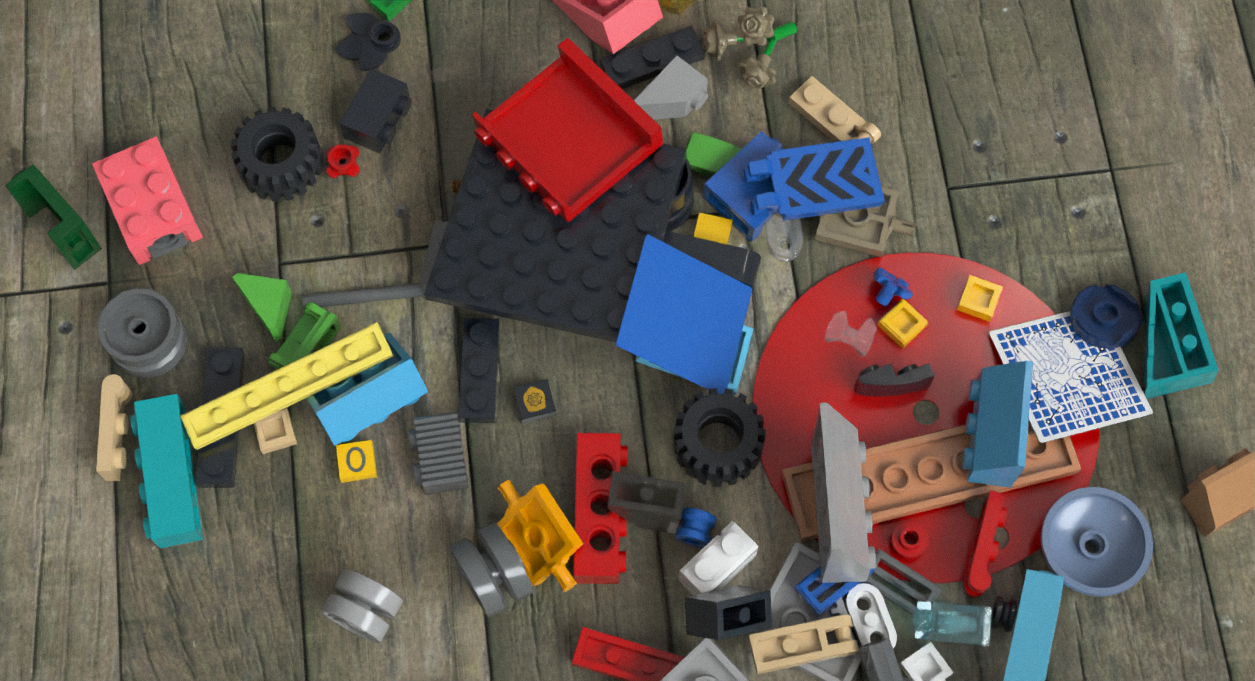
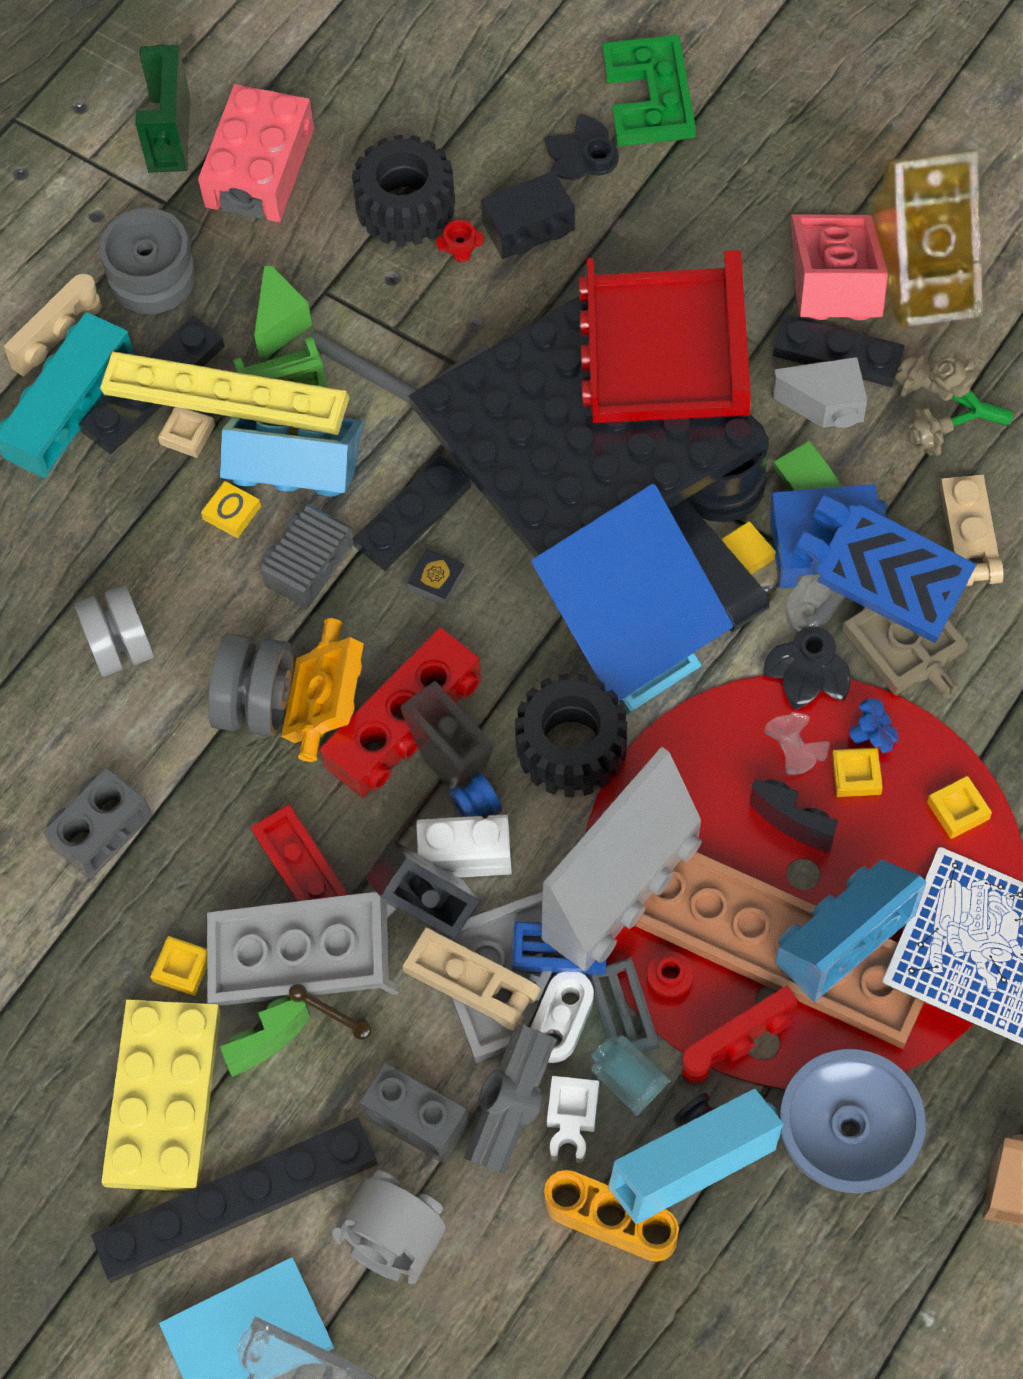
camera: 45 degrees right, 5 degrees down
none -> black plate [763,626,850,710]

